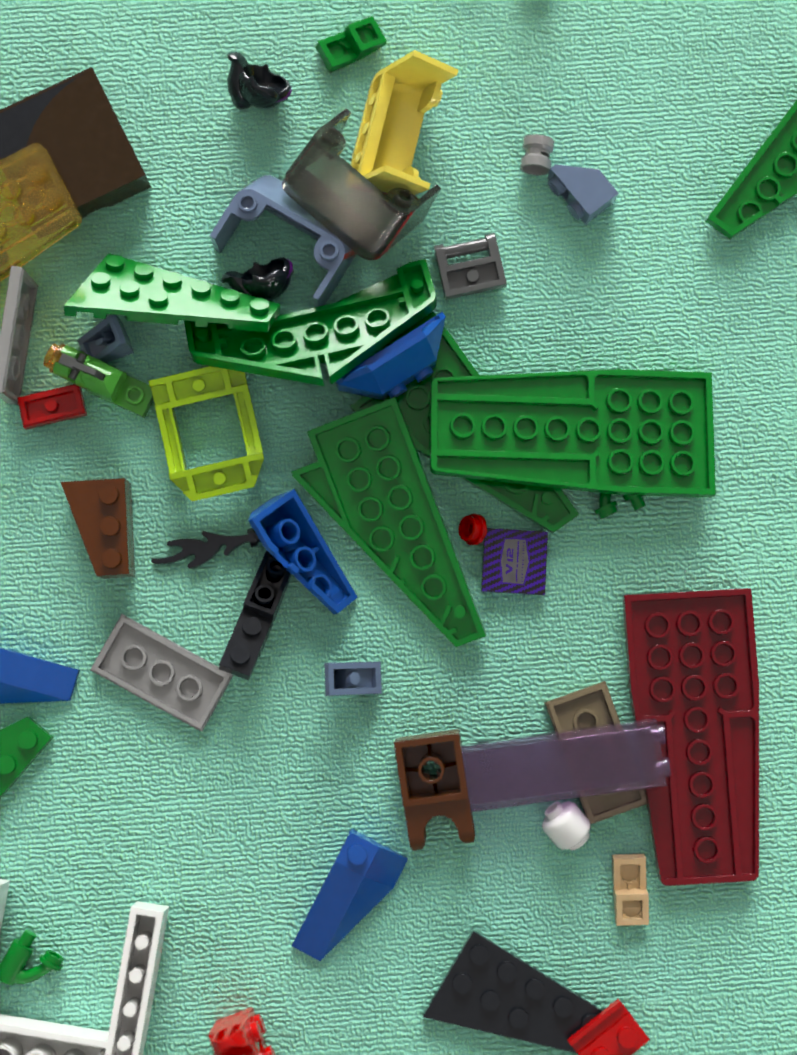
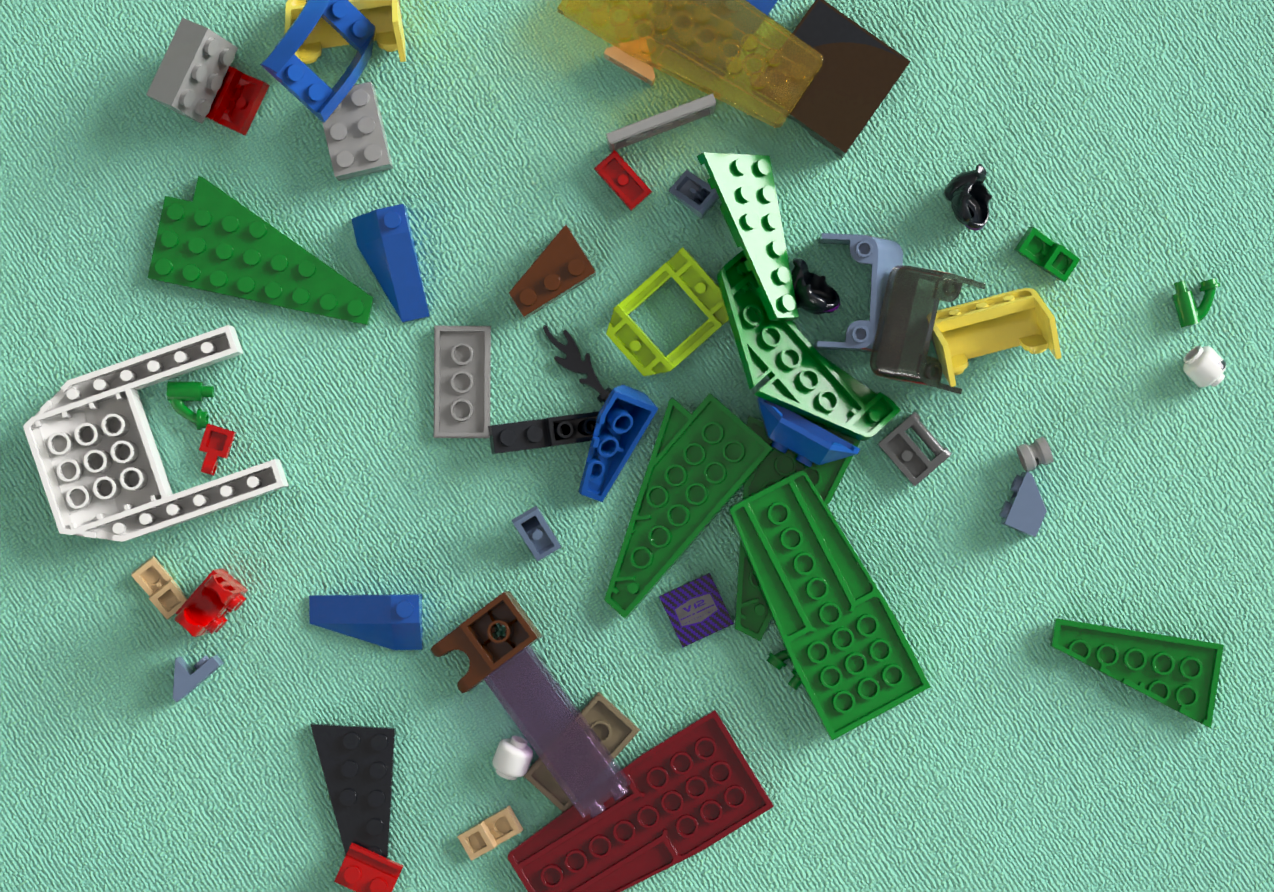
camera: 65 degrees right, 5 degrees up
bright green plate [44,343,154,418] -> none
red plate [458,513,487,545] -> none
none -> red plate [199,423,236,476]

